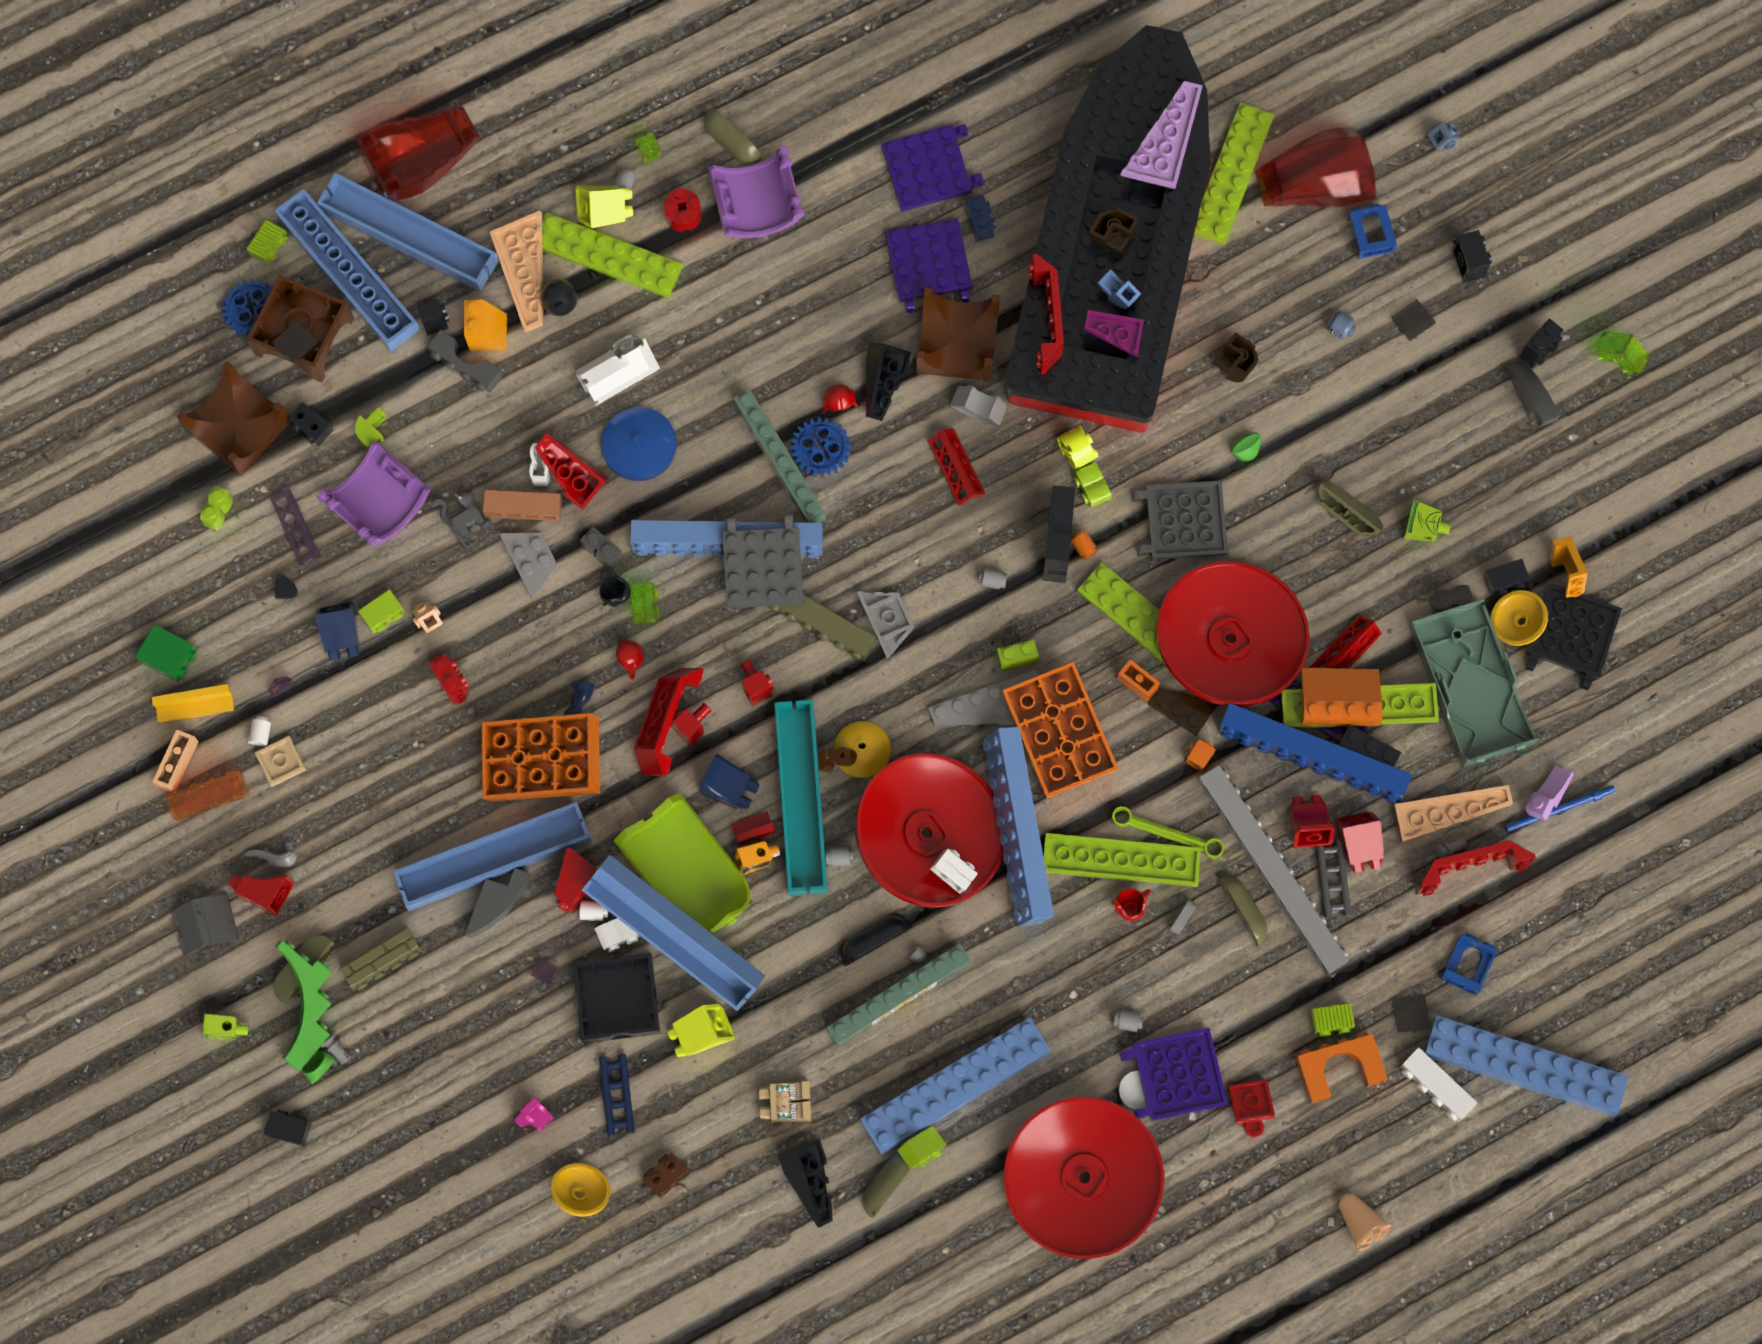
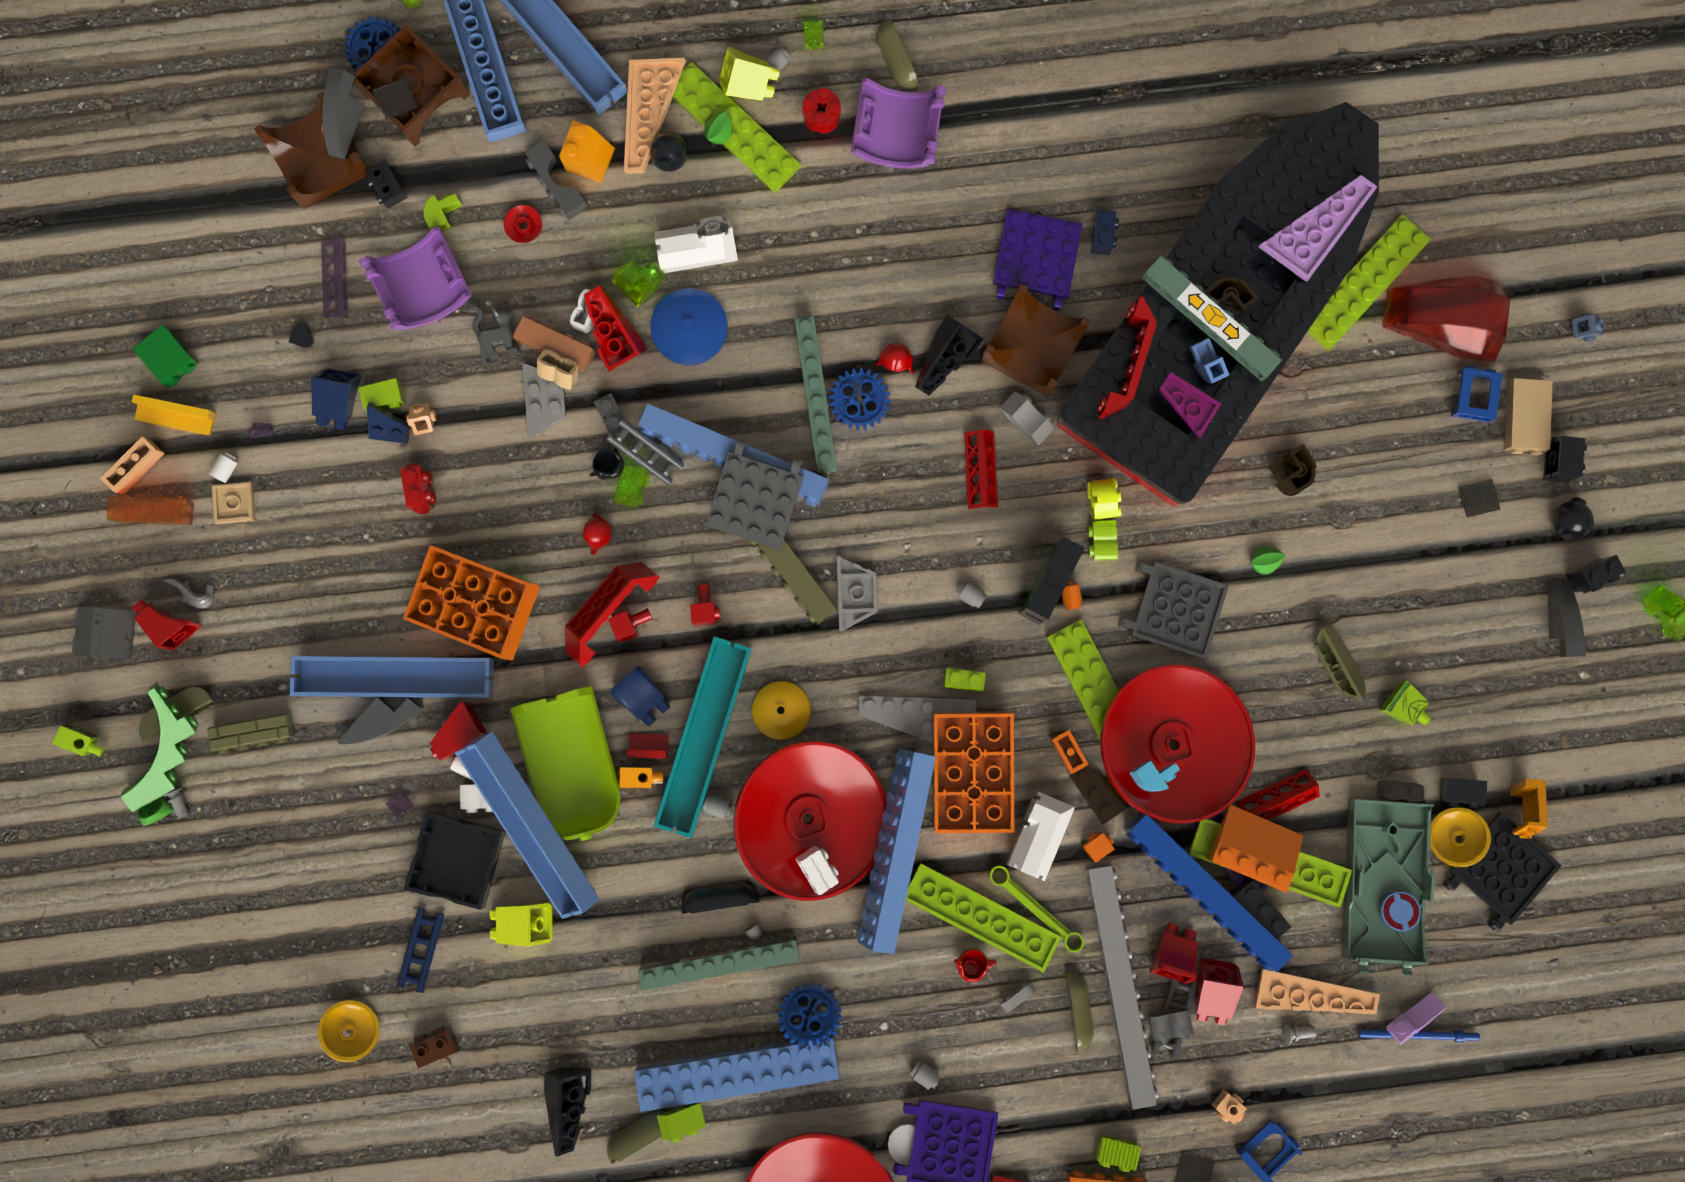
camera: 15 degrees right, 10 degrees up
lime brick [200,486,233,531] -> none
black brick [263,1109,312,1147] -> none
black brick [417,299,450,336] -> none
dark pink brick [514,1098,553,1132] -> none
dark blue animal [564,682,596,715] -> none
tan hips [759,1081,811,1122] -> none
reddish brown leg [817,747,857,773] -> none
dark purple plate [881,124,983,212] -> none
sand blue head [1327,312,1356,340] -> none
red slope [1416,840,1536,896] -> none
none -> dark grey slope [323,67,364,159]
none -> dark blue wing [367,403,409,444]
none -> red dish [504,205,542,243]
none -> tan brick [537,349,579,389]
none -> dark grey bar [606,418,684,486]
none -> clear neon green brick [611,259,665,308]
none -> bright green piece [704,111,732,144]
none -> blue gear [777,983,842,1049]
none -> white brick [1007,791,1075,881]
none -> medium azure brick [1129,761,1180,792]
none -> sand green brick [1142,256,1282,382]
none -> flat silver brick [1148,1007,1194,1044]
none -> light nougat brick [1211,1089,1247,1125]
none -> medium blue tile [1379,892,1421,931]
none -> tan brick [1504,378,1552,455]
none -> black brick [1552,497,1594,540]

